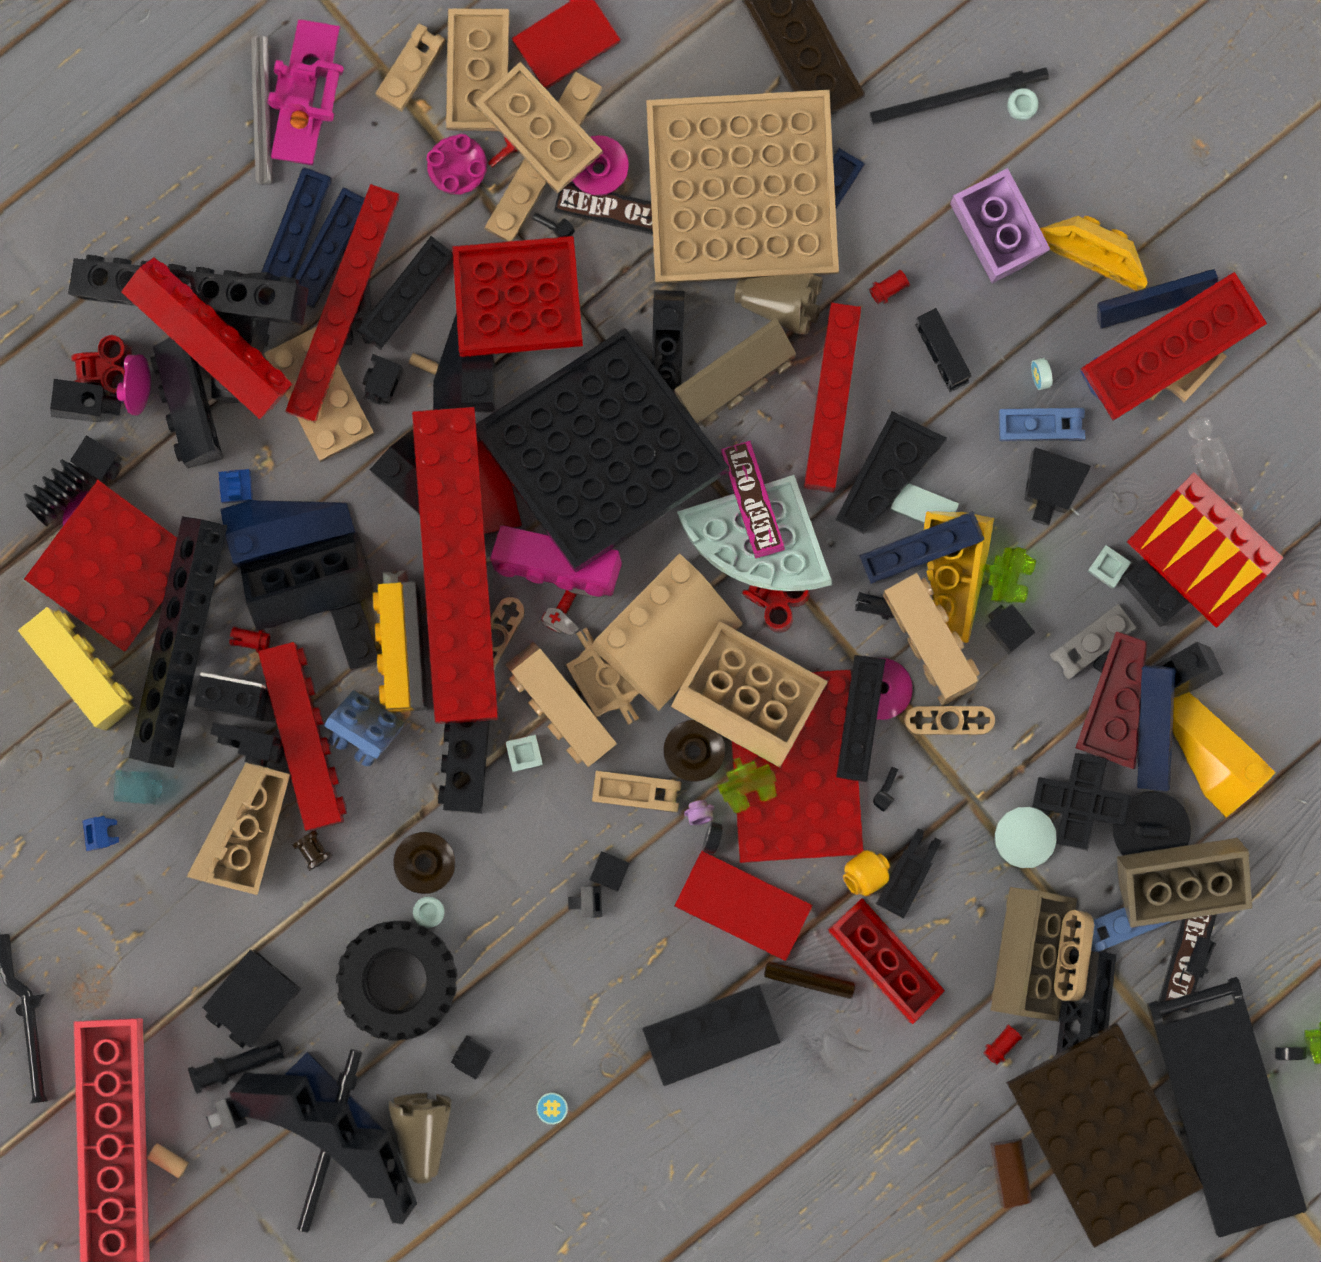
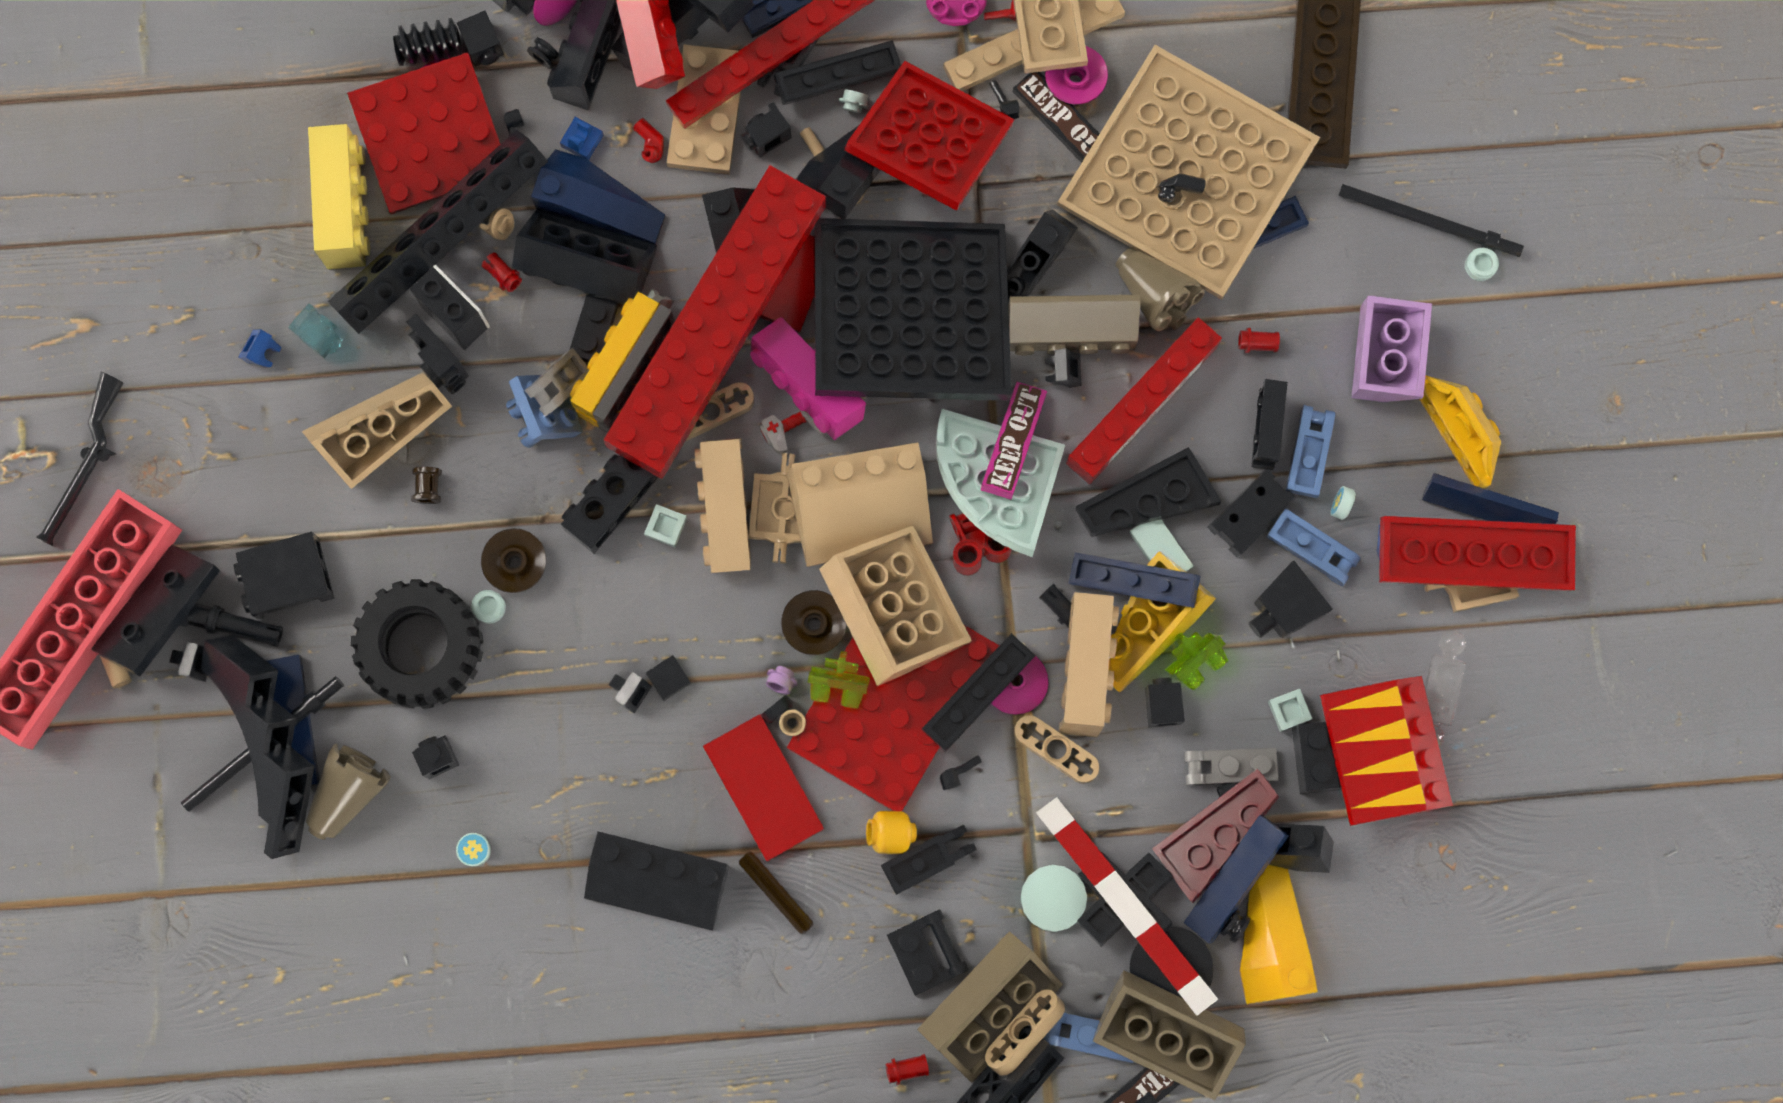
camera: 30 degrees right, 5 degrees down
red brick [258,642,347,832] -> none
tan plate [592,771,682,813] -> none
red slope [827,898,945,1024] -> none
none -> black plate [92,544,220,677]
none -> tan plate [479,208,514,240]
none -> black hand [504,109,524,136]
none -> light grey plate [525,348,589,416]
none -> black bush [527,37,558,68]
none -> red arm [633,118,664,163]
none -> tan hose [779,710,806,736]
none -> light aqua plate [839,89,869,114]
none -> black plate [886,909,969,996]
none -> sticker [1036,797,1218,1015]
none -> black tile [1045,348,1082,388]
none -> black arm [1157,173,1206,202]
none -> black piece [1207,469,1295,557]
none -> black bush [1220,909,1250,943]
none -> medium blue plate [1285,405,1335,498]

